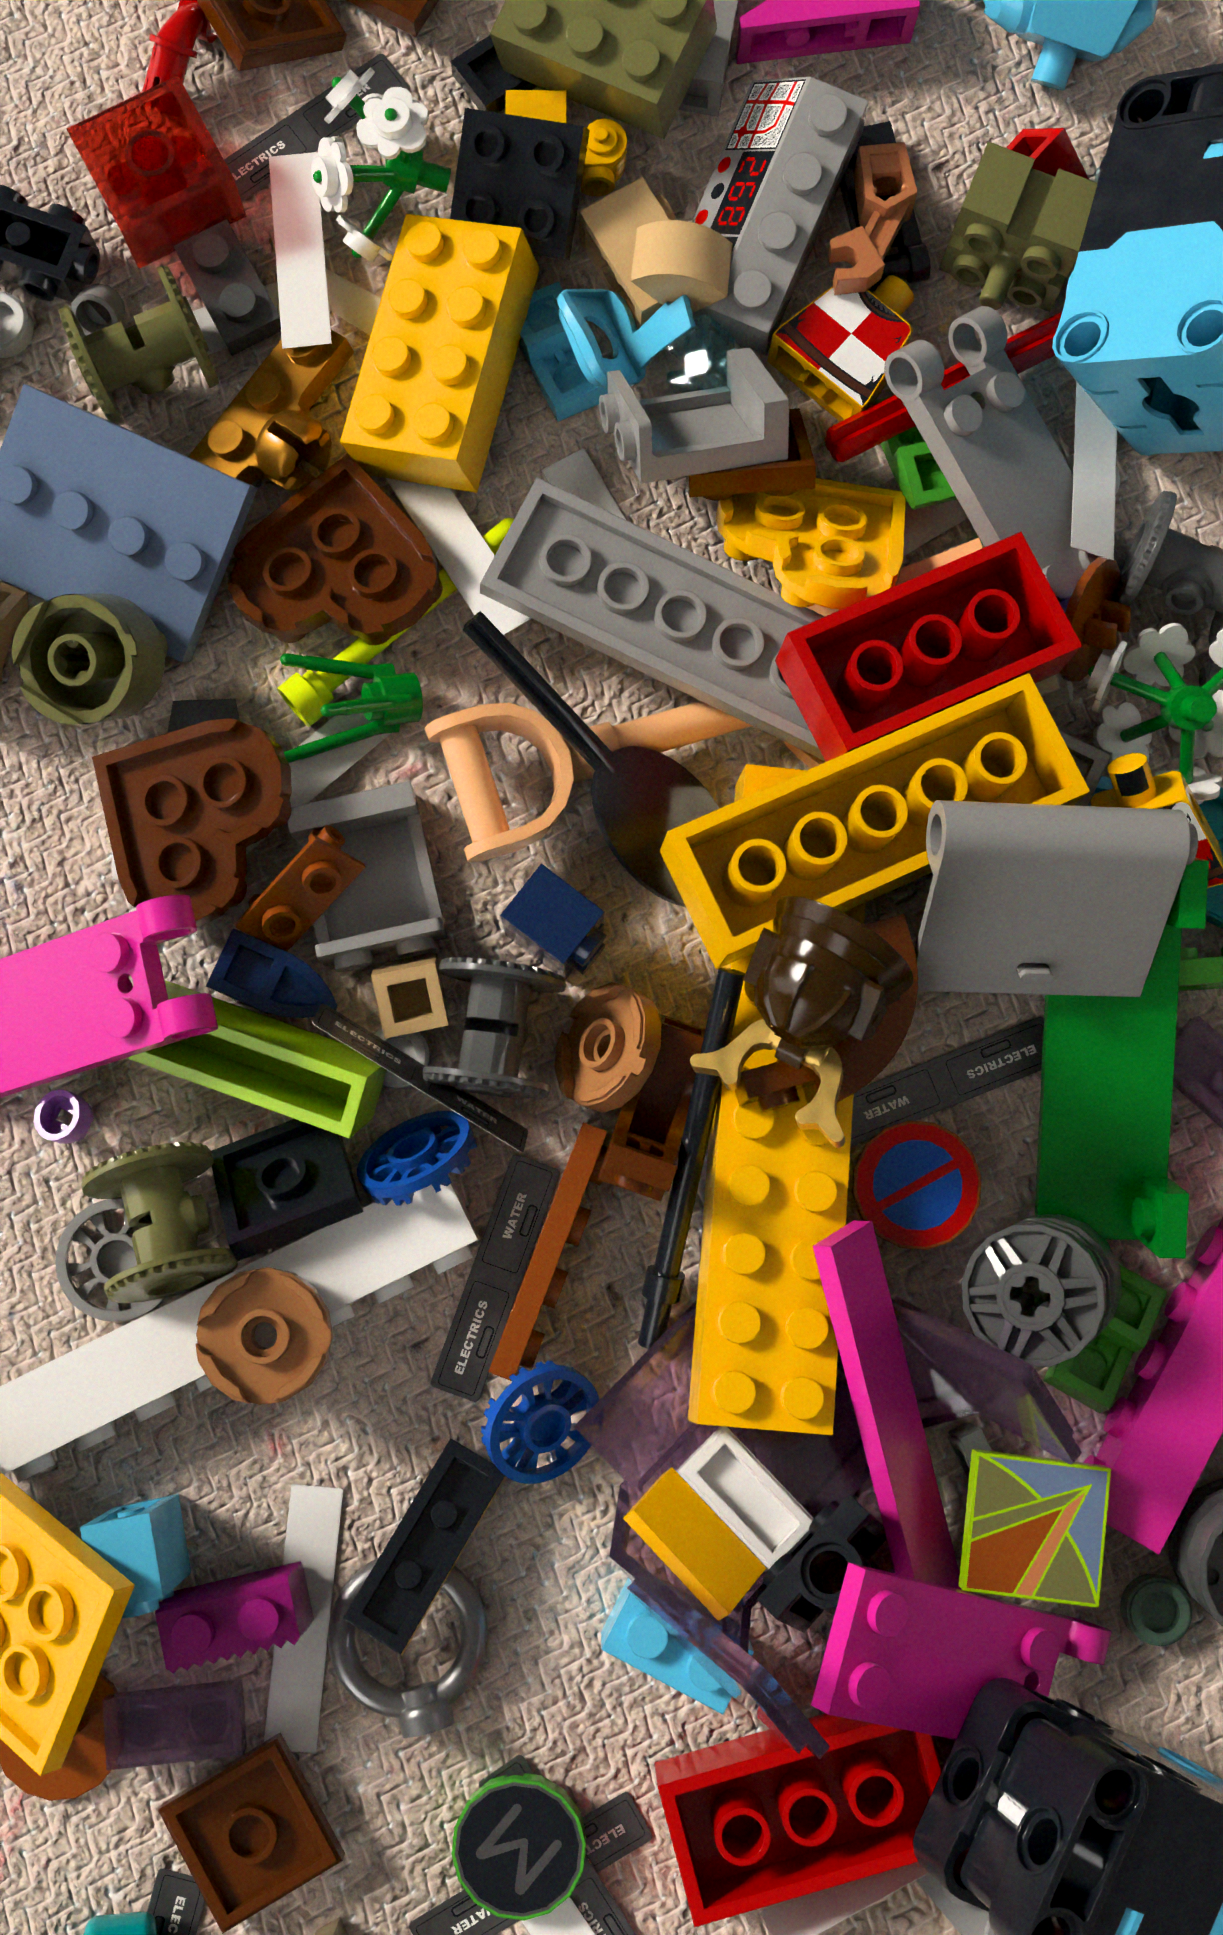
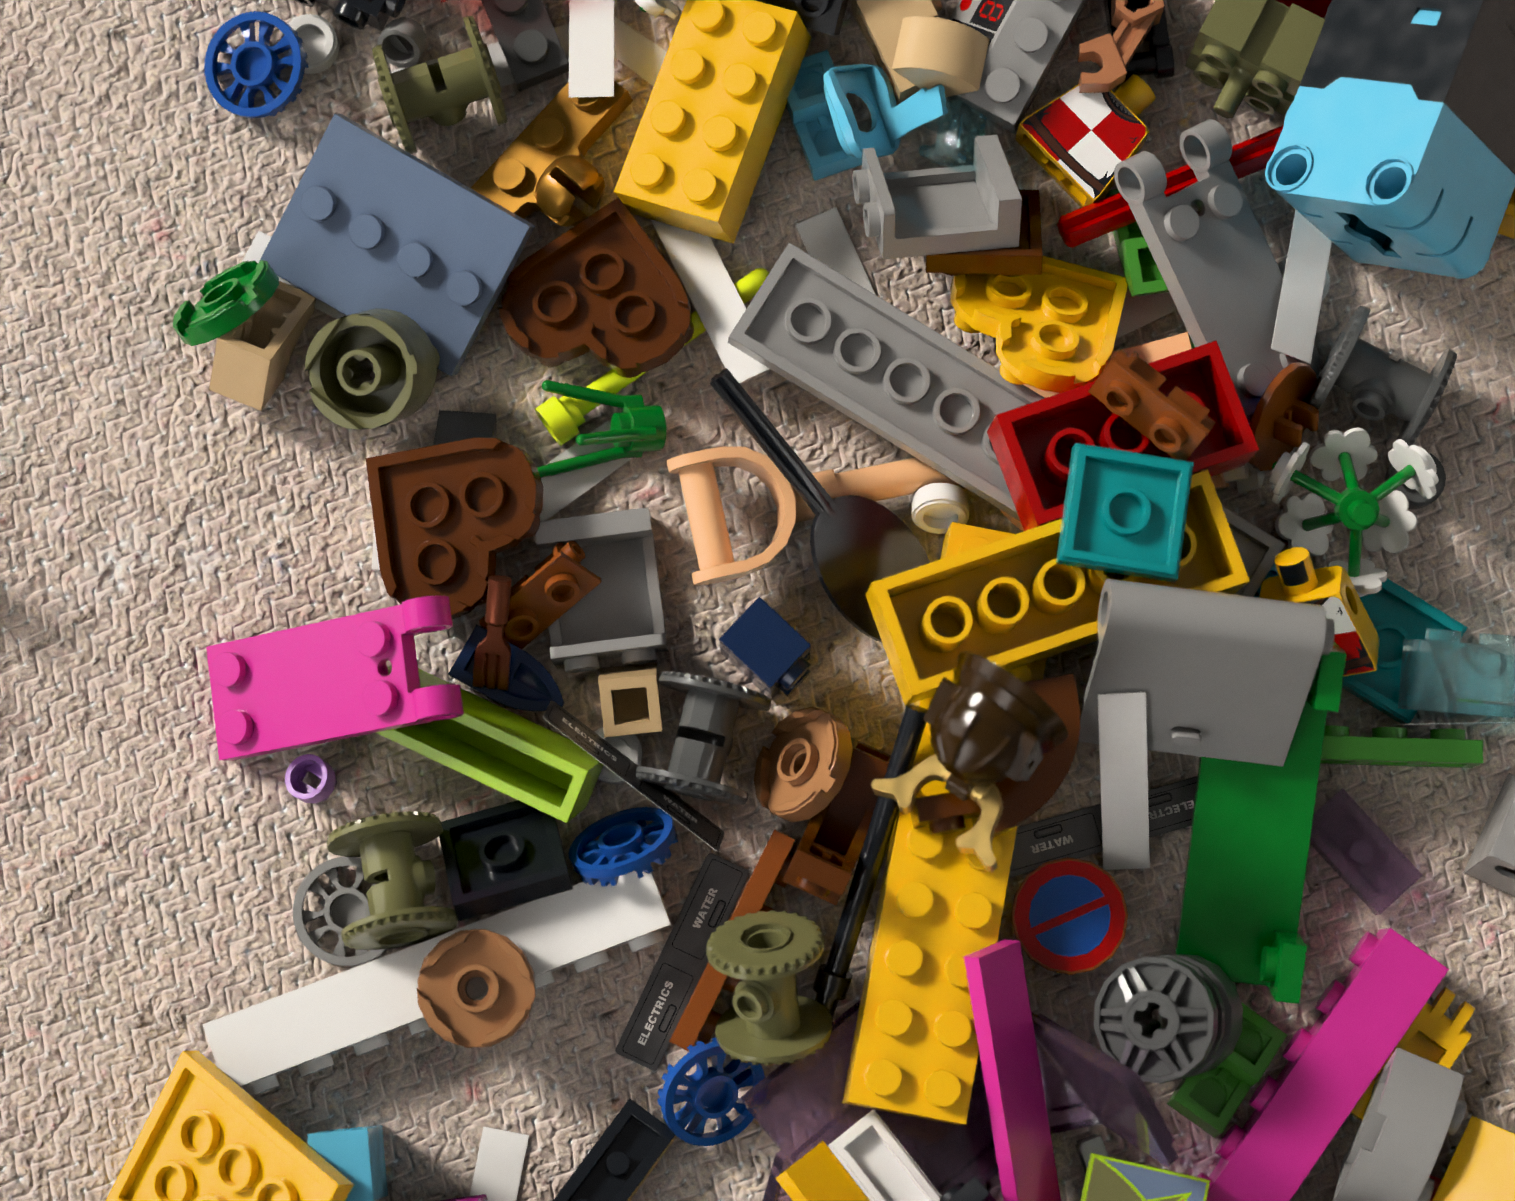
camera: 15 degrees right, 0 degrees up
none -> copper piece [473,575,512,690]
none -> olive hose [706,910,833,1066]
none -> white tile [911,483,969,534]
none -> teal tile [1056,443,1194,583]
none -> dark orange hinge [1088,349,1216,461]
none -> white sticker [1098,692,1150,870]

